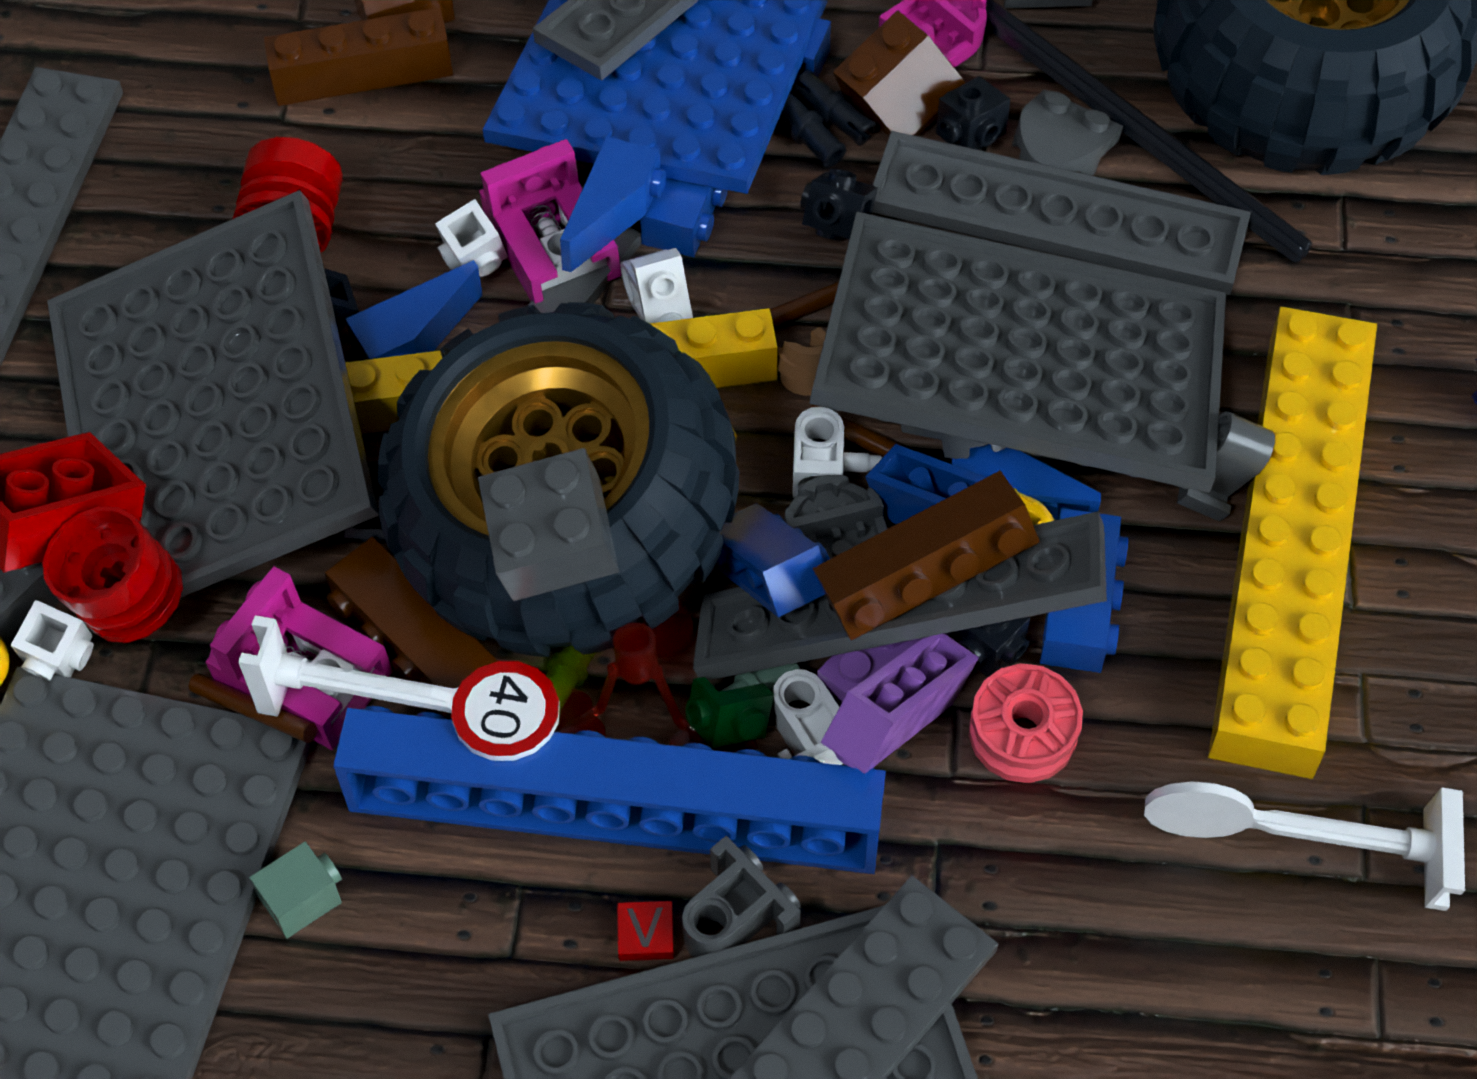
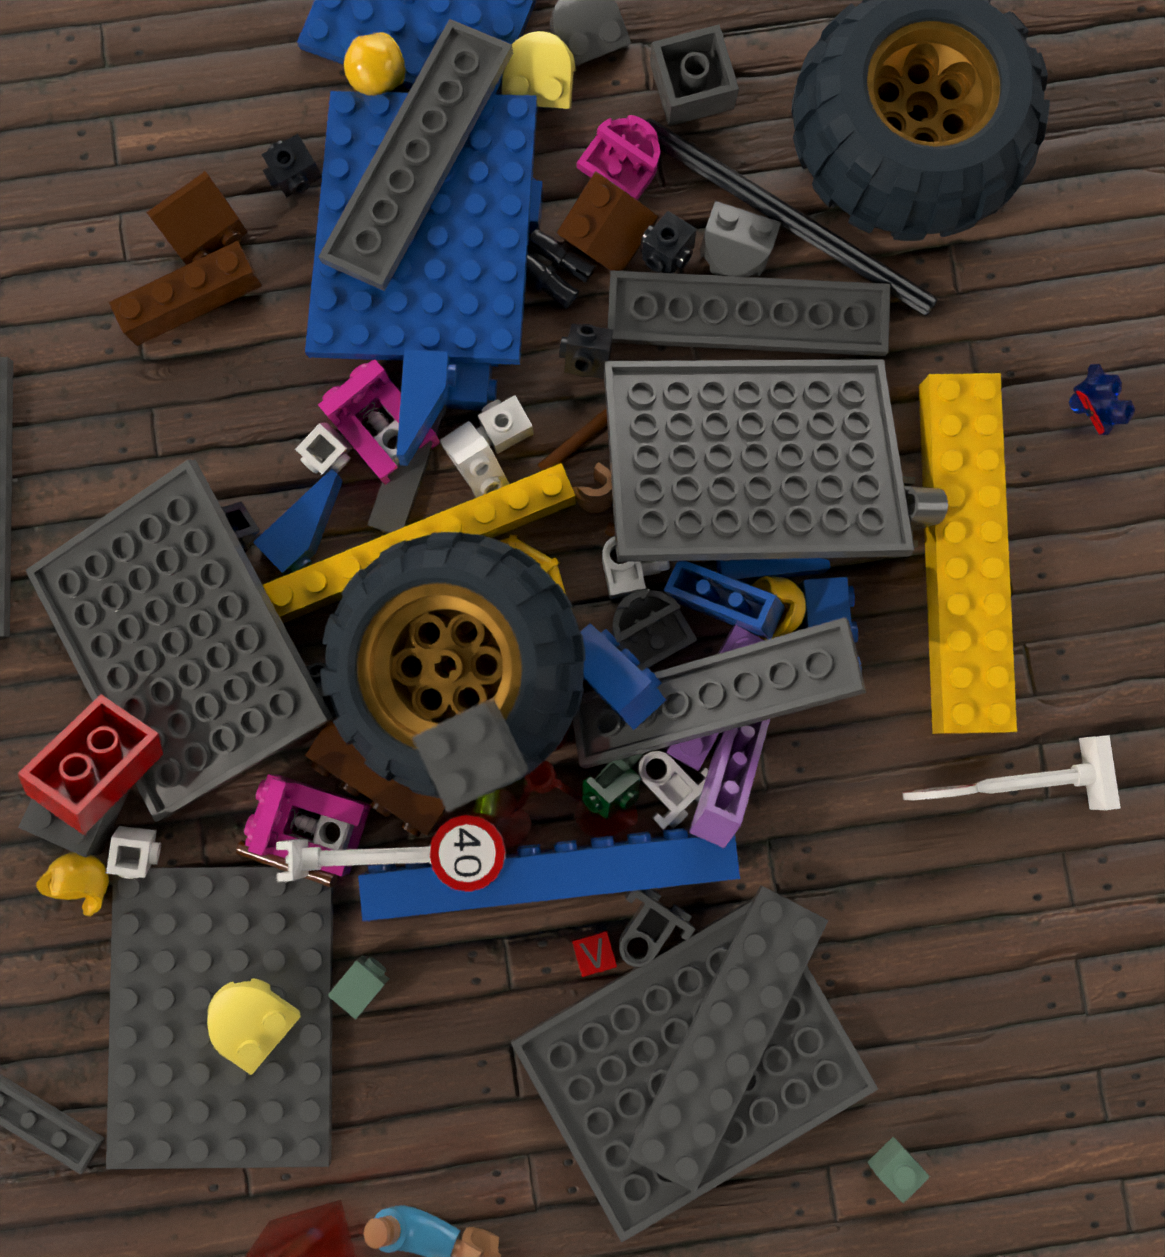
camera: 15 degrees left, 25 degrees up
red wheel [43,506,183,643] -> none
red wheel [232,137,343,253] -> none
reddish brown brick [812,471,1040,641] -> none
coral wheel [969,663,1083,783] -> none
none -> light yellow slope [207,978,301,1075]
none -> white brick [476,395,534,454]

